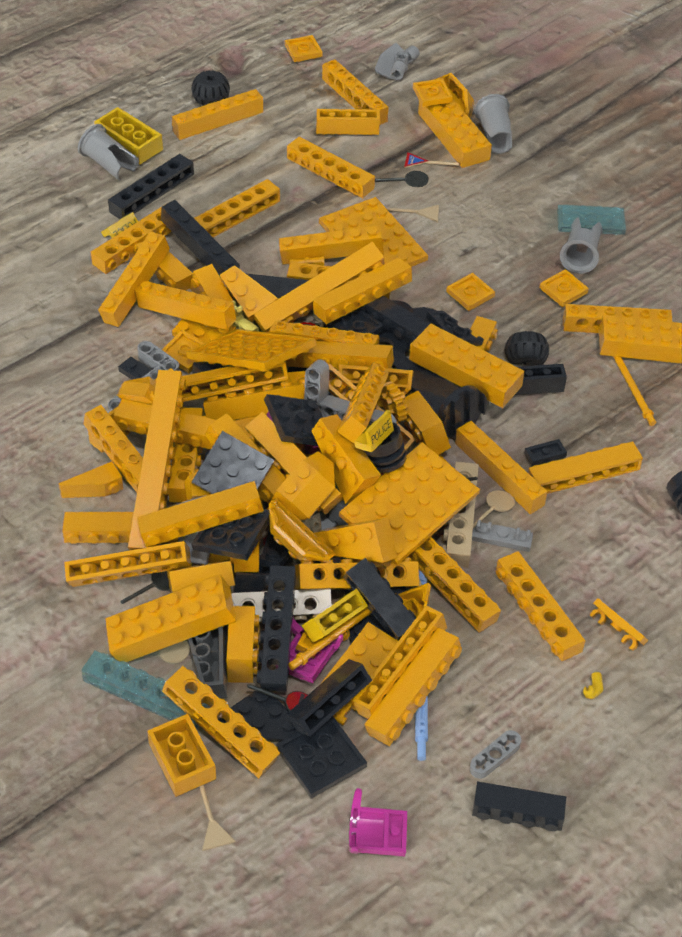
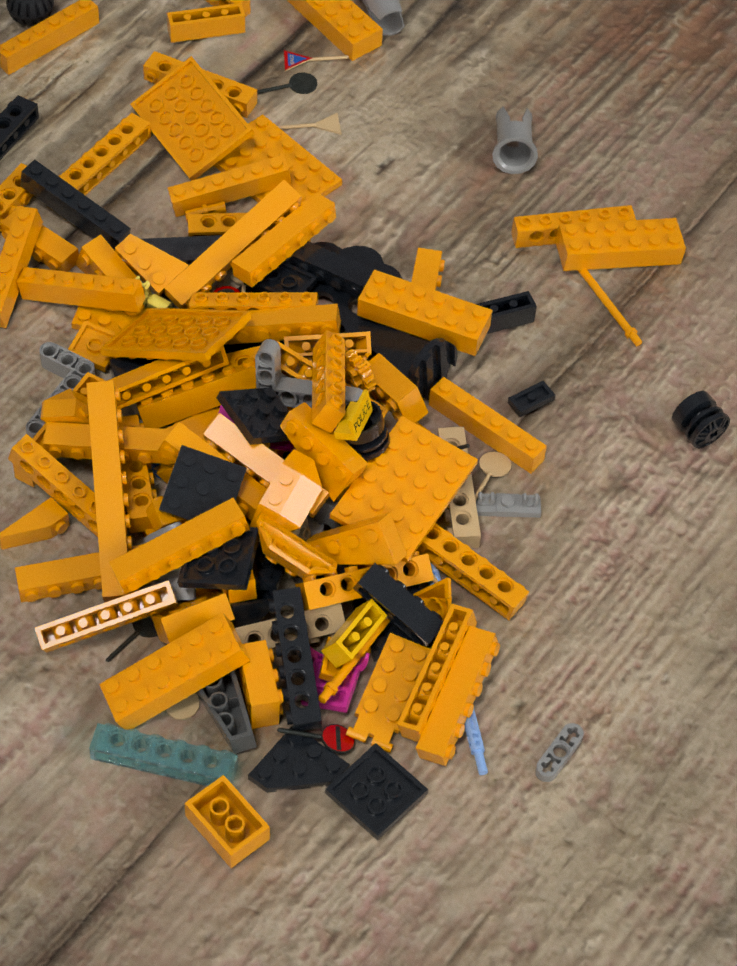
camera: 15 degrees left, 5 degrees up
black plate [118,356,152,380] -> none
light orange brick [162,666,280,779] -> none
tan piece [199,785,236,851] -> none
black brick [286,659,372,737] -> none
dark pink piece [349,788,408,857] -> none
black wing [426,311,484,346] -> none
light orange plate [446,273,495,311] -> none
black brick [472,781,567,831] -> none
light orange brick [495,551,586,661] -> none
black wheel [504,331,549,365] -> none
light orange brick [528,441,643,494] -> none
light orange plate [539,269,589,307] -> none
clear light blue plate [557,205,626,235] -> none
yellow arm [583,672,604,699] -> none
light orange plate [590,598,648,651] -> none
none -> light orange plate [130,56,255,181]

